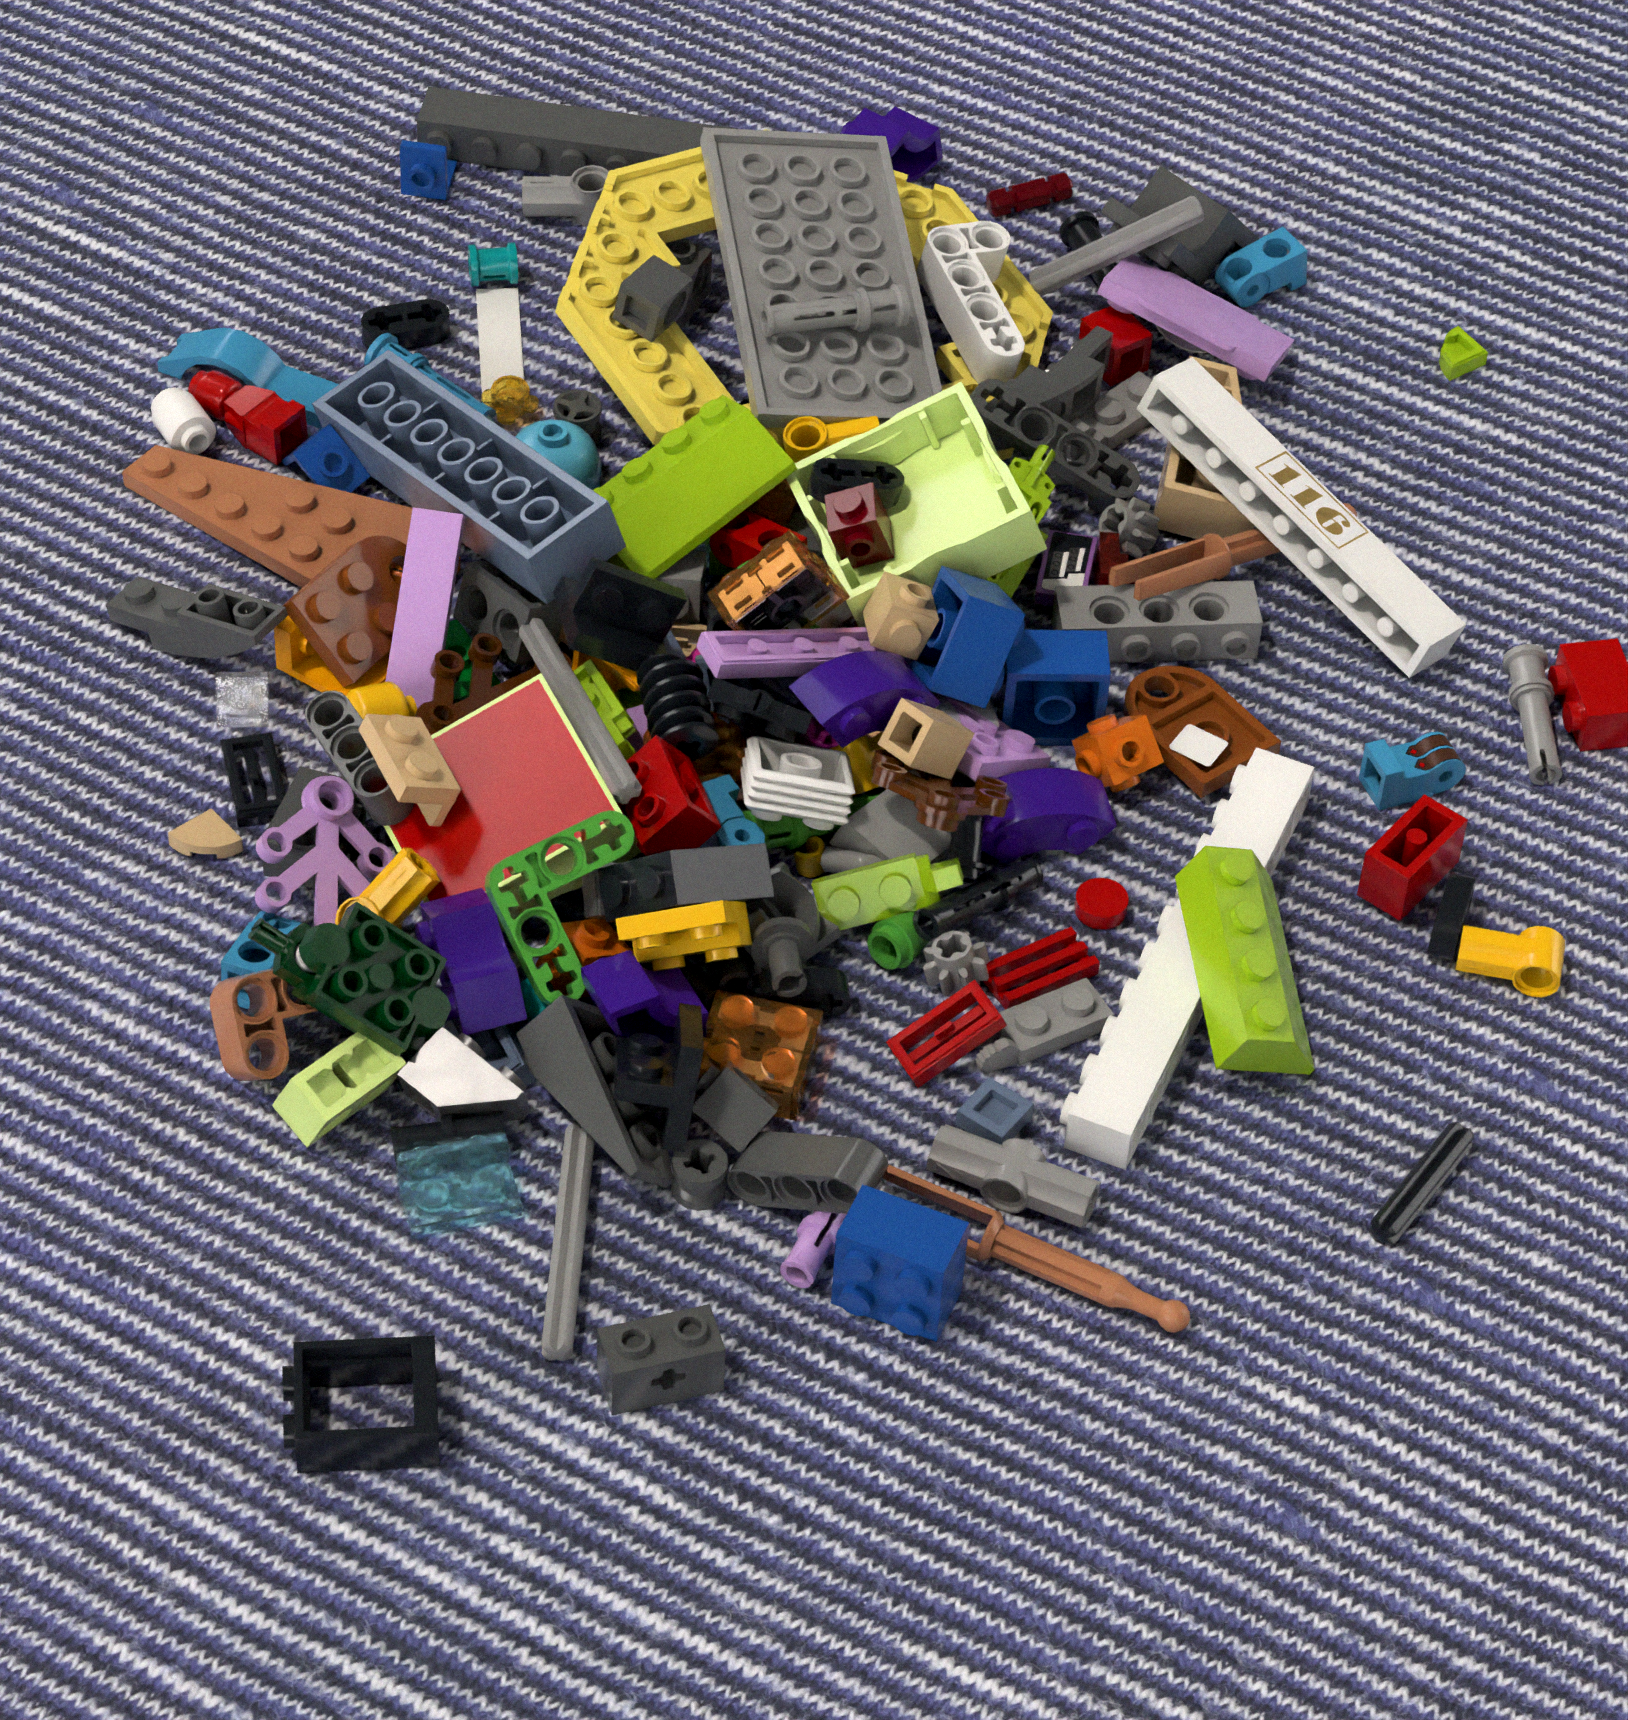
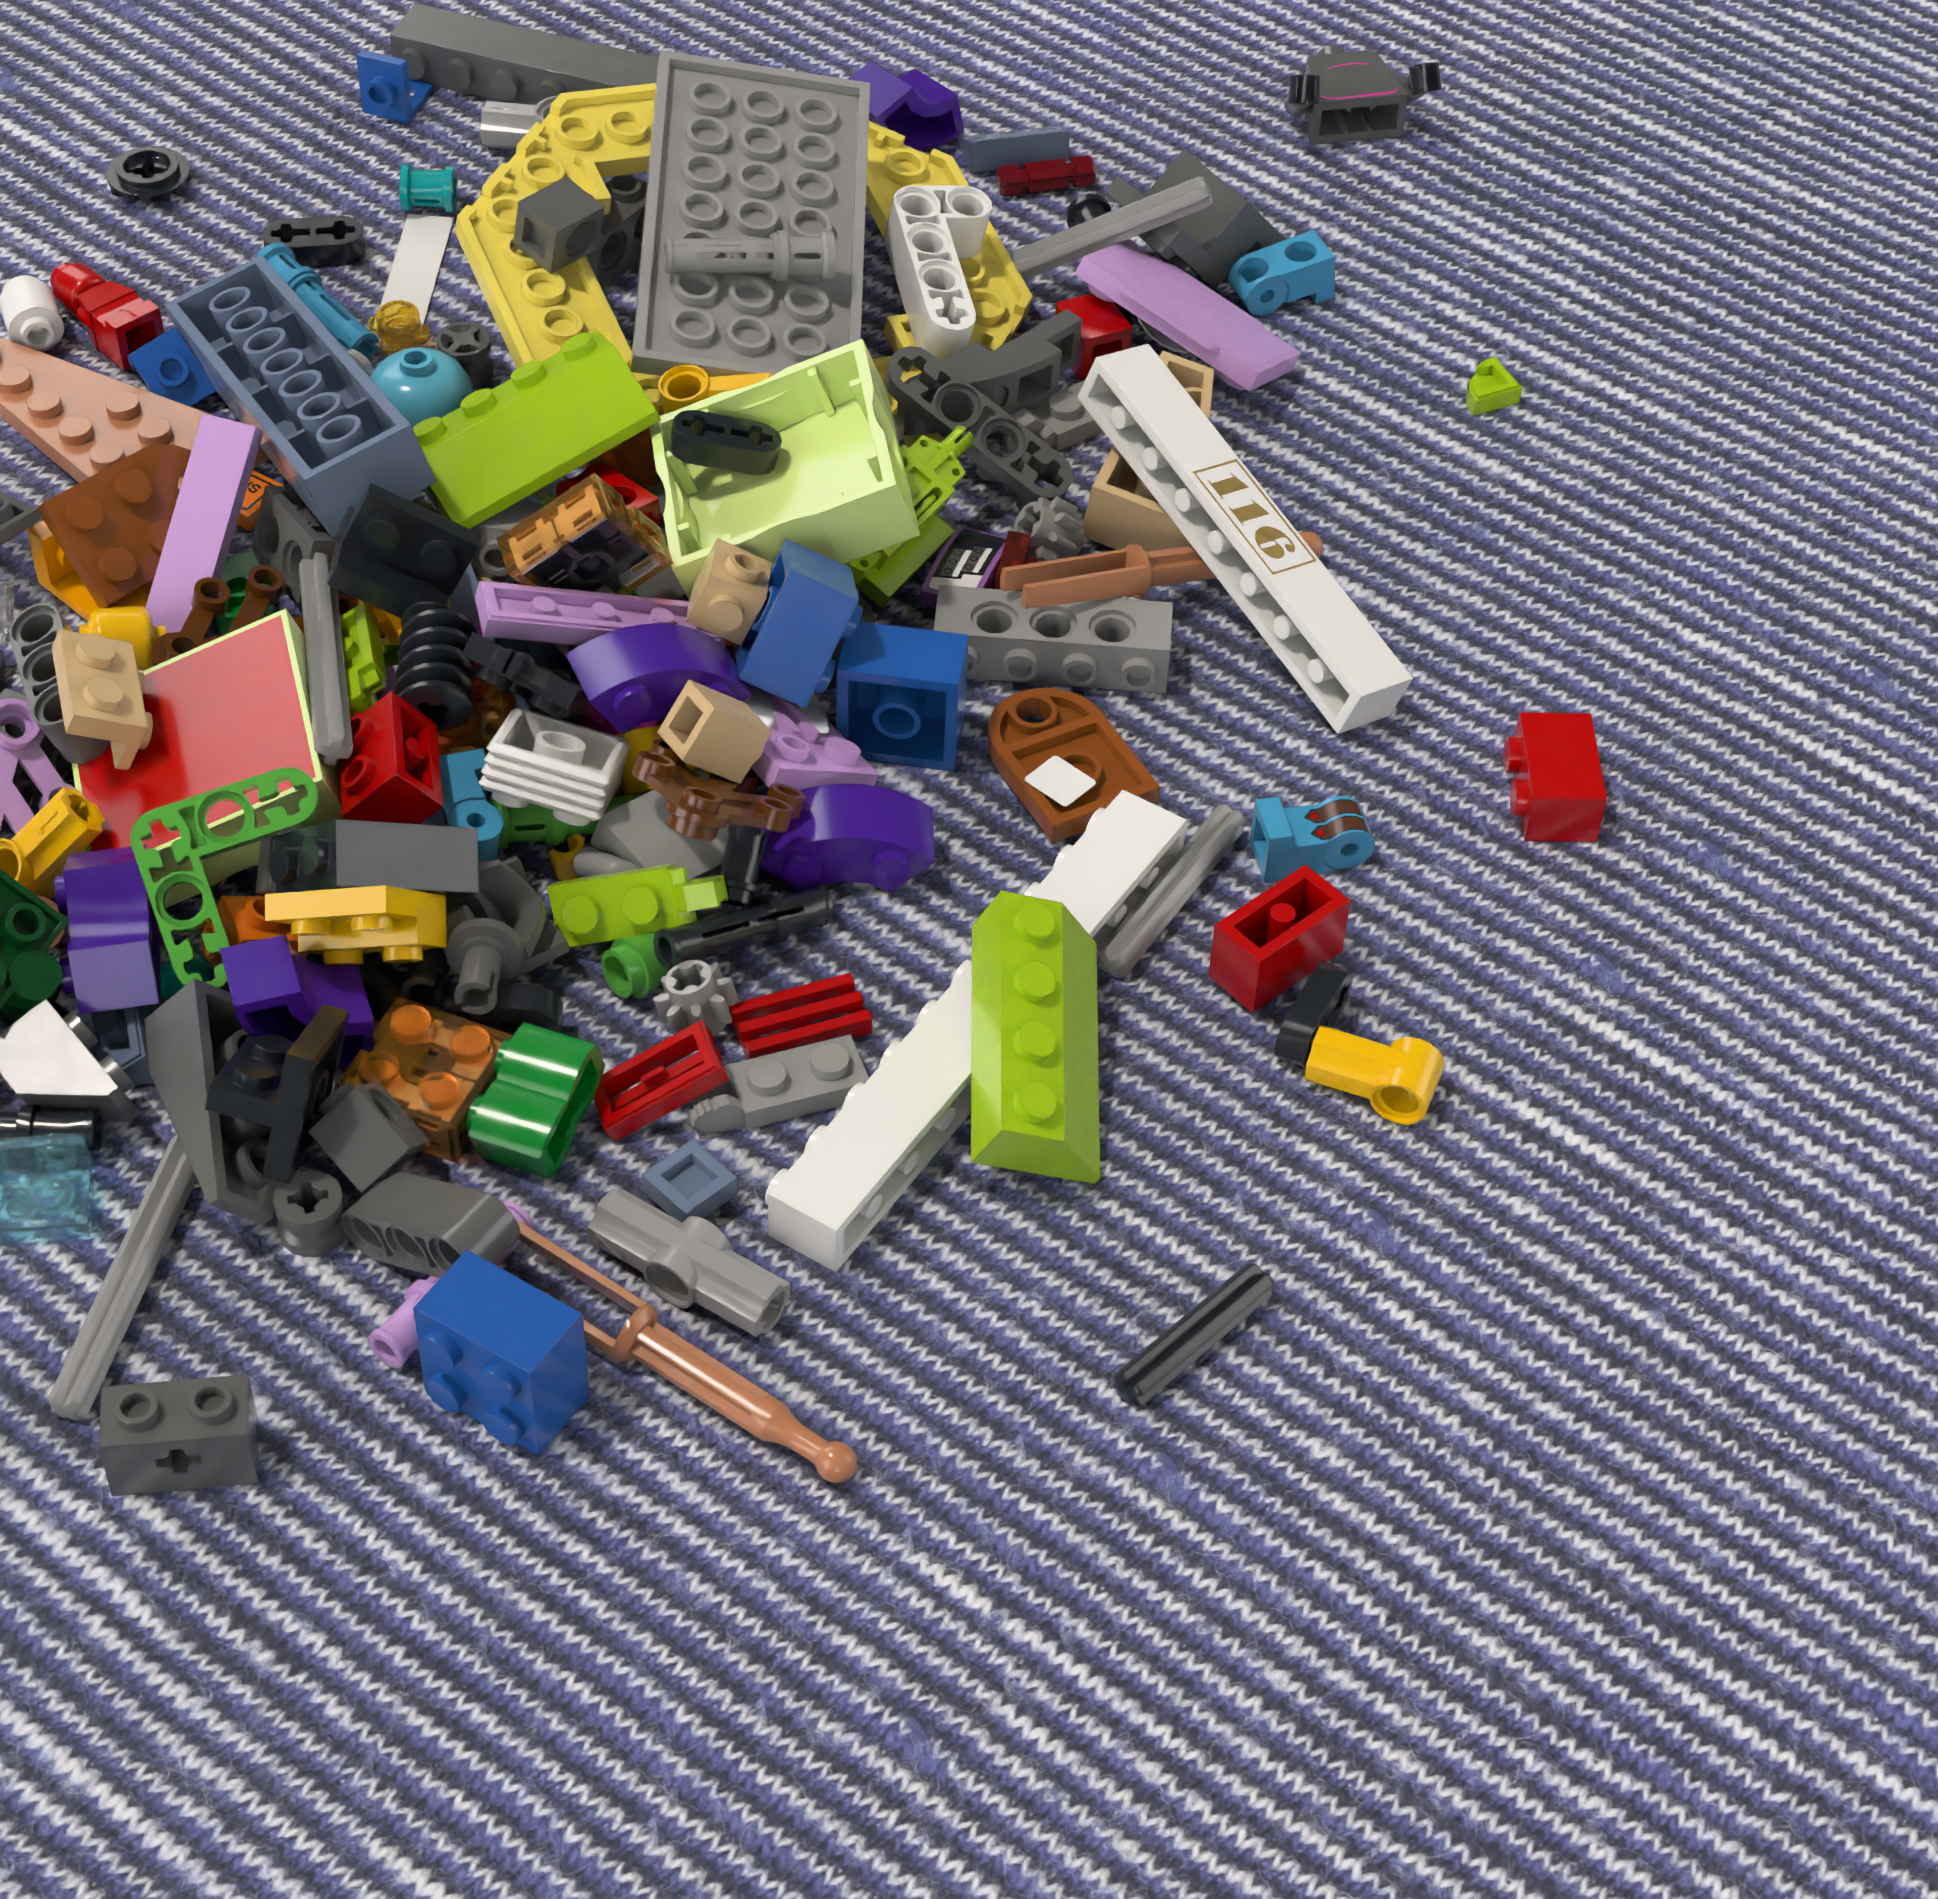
camera: 10 degrees right, 0 degrees up
dark azure piece [157,327,339,429] -> none
dark red brick [825,482,894,569] -> none
orange brick [1071,714,1164,793] -> none
red tile [1074,878,1129,930] -> none
light grey pin [1502,644,1563,786] -> none
none -> black gear [106,146,192,206]
none -> green brick [466,1022,605,1179]
none -> sand blue slope [958,126,1070,174]
none -> light grey axle [1097,804,1245,978]
none -> dark grey torso [1284,44,1442,145]

